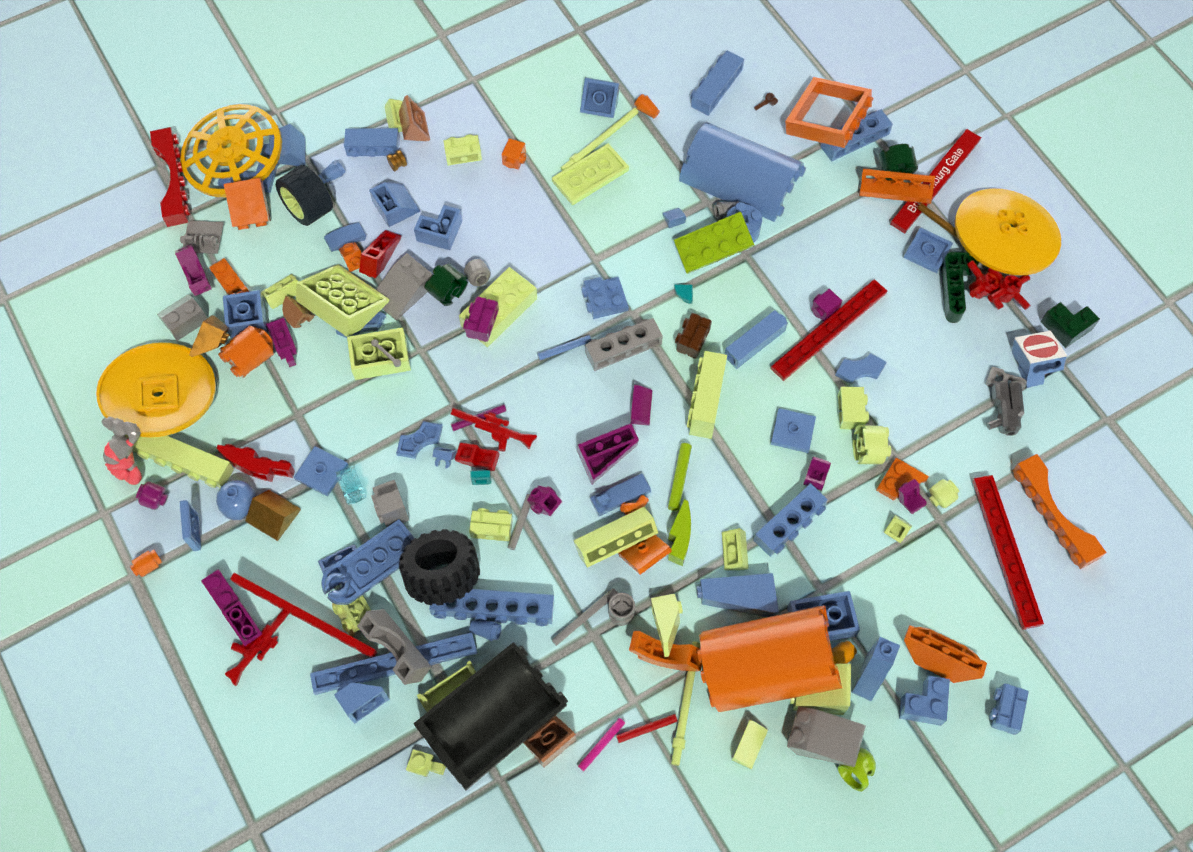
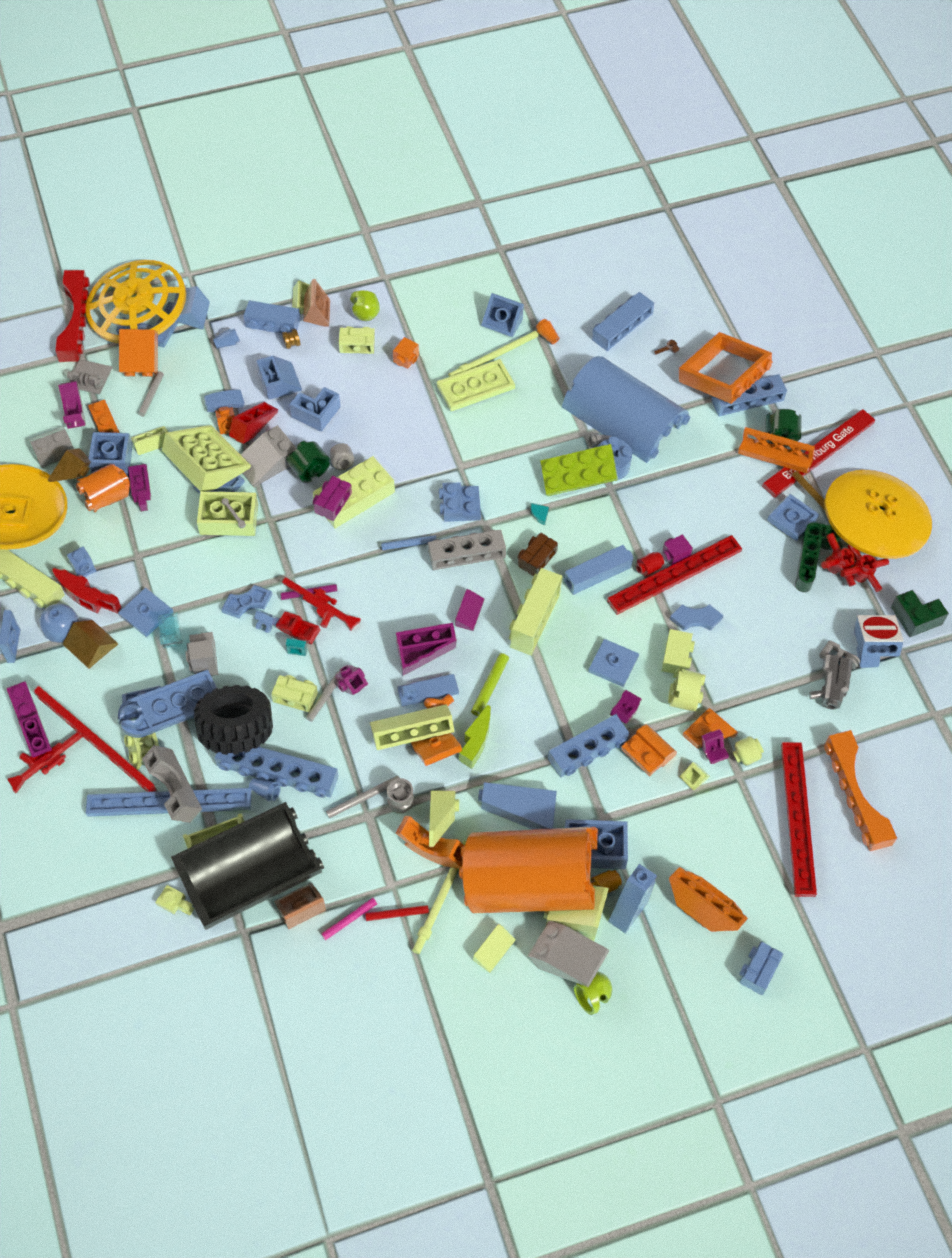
camera: 10 degrees right, 5 degrees down
black wheel [275,165,333,226] -> none
medium nougat brick [282,296,315,328] -> none
medium blue slope [334,682,390,724] -> none
medium blue slope [662,208,686,228] -> none
yellowish green slope [722,528,749,571] -> none
medium blue brick [899,676,950,726] -> none
none -> medium blue brick [67,546,96,577]
none -> light grey bar [138,371,164,417]
none -> lime helmet [350,290,380,322]
none -> orange brick [621,724,677,777]
none -> red brick [636,552,664,576]

